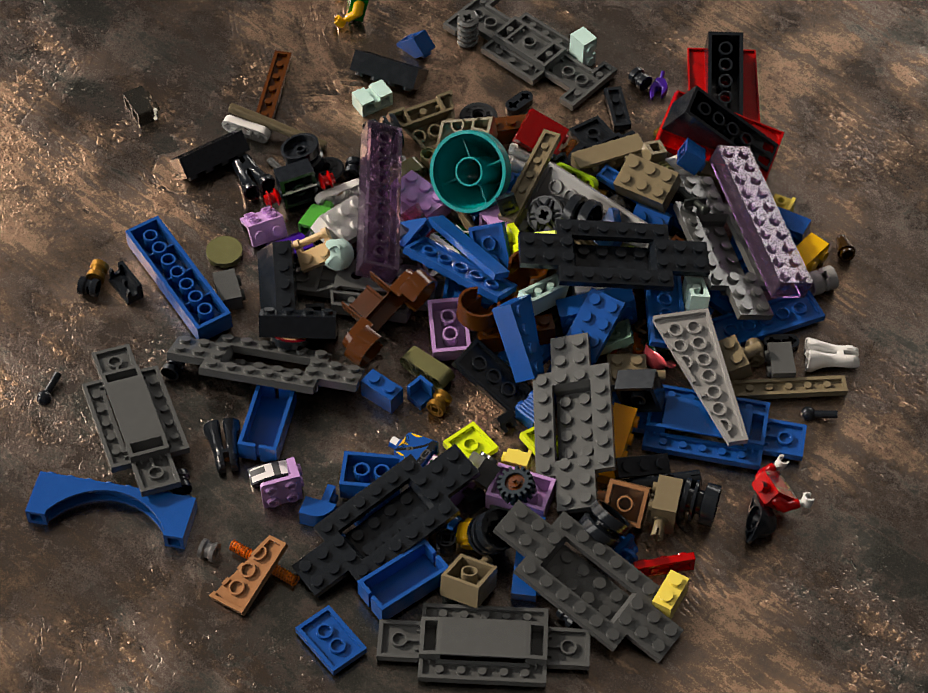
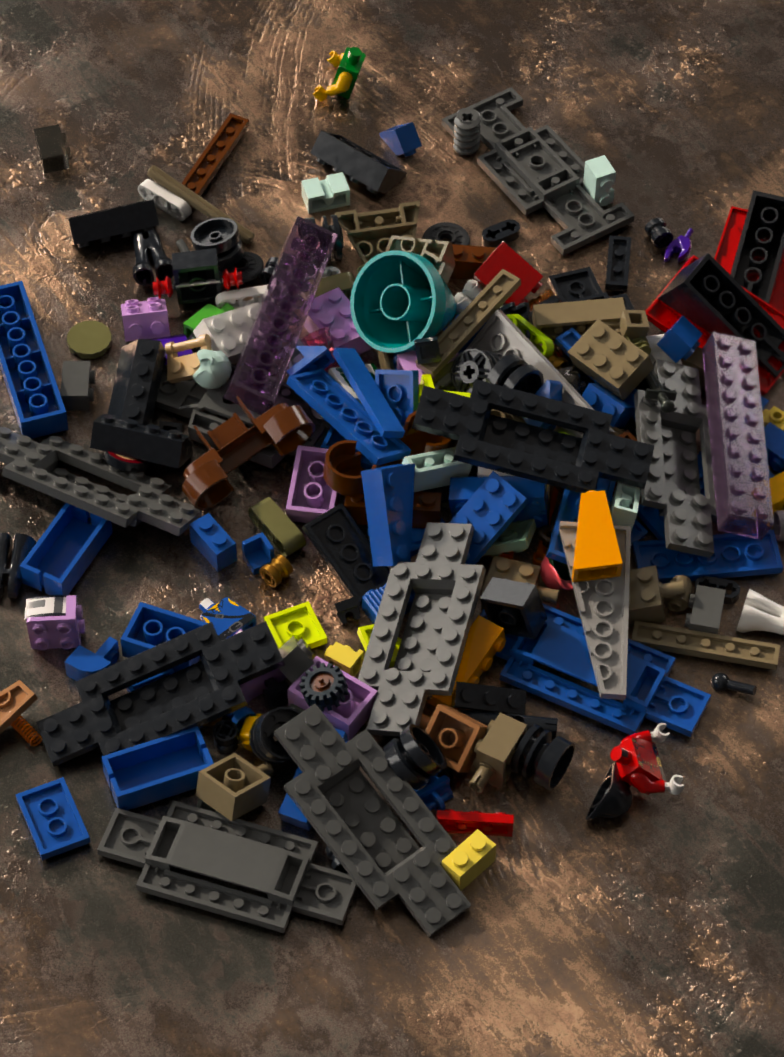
camera: 15 degrees right, 0 degrees up
none -> light orange slope [572,490,623,582]

